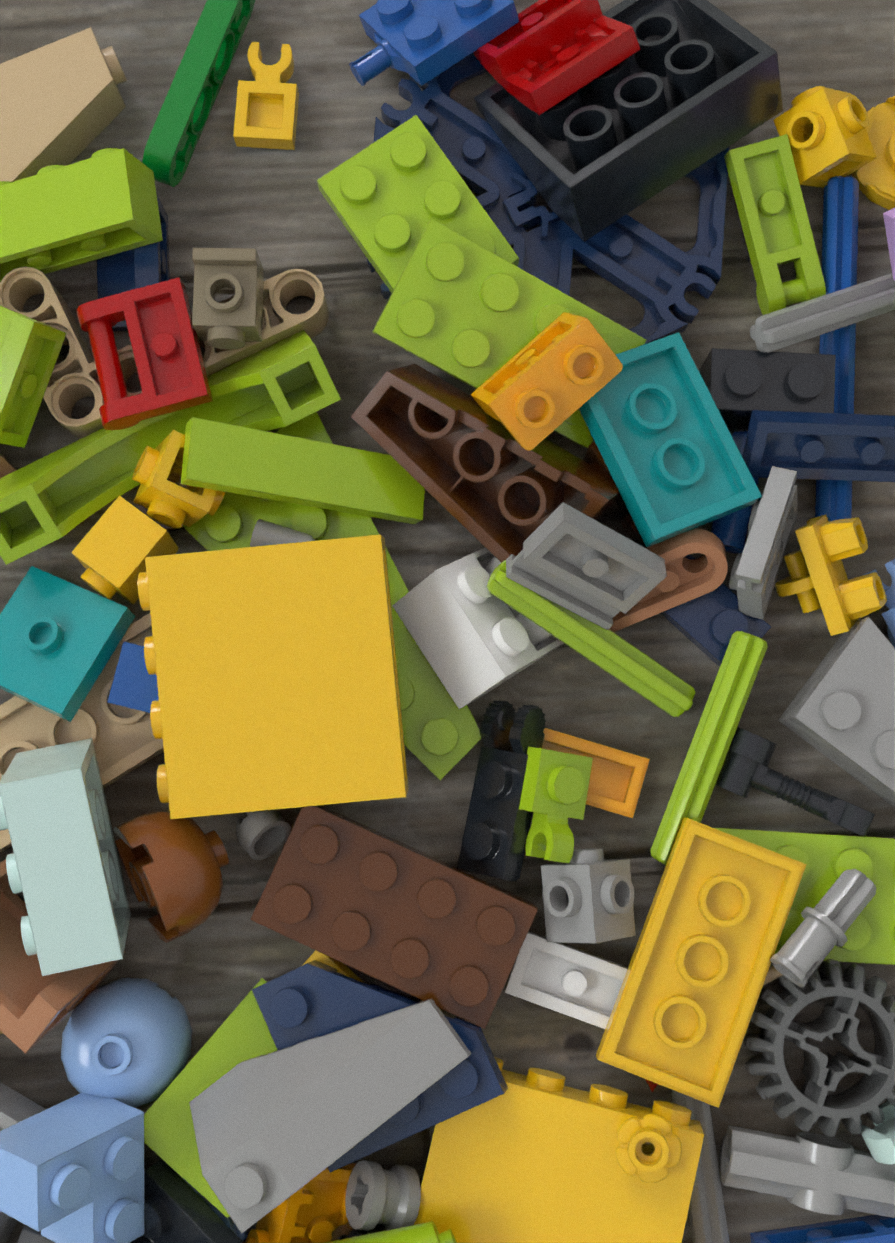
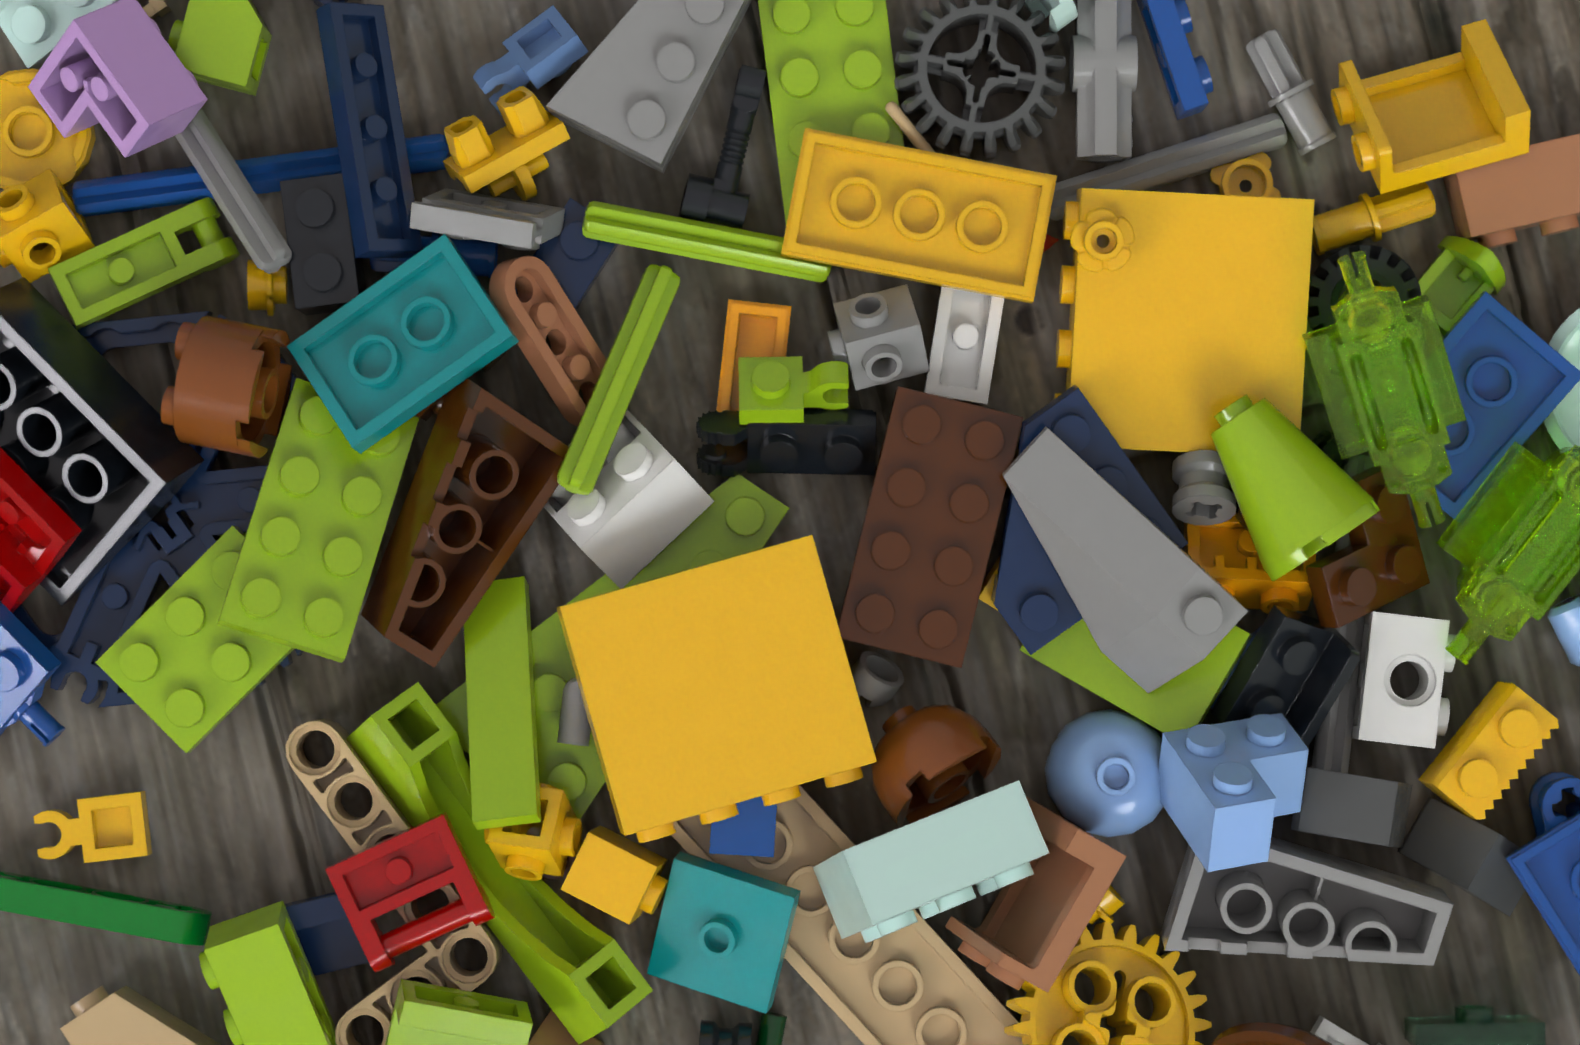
camera: 105 degrees left, 5 degrees up
dark tan brick [192,248,264,350] -> none
light orange bracket [471,312,623,451] -> none
light grey plate [506,502,667,630] -> none
light grey axle [770,869,876,988] -> none
none -> dark orange brick [160,315,292,458]
none -> yellow plate [247,259,288,316]

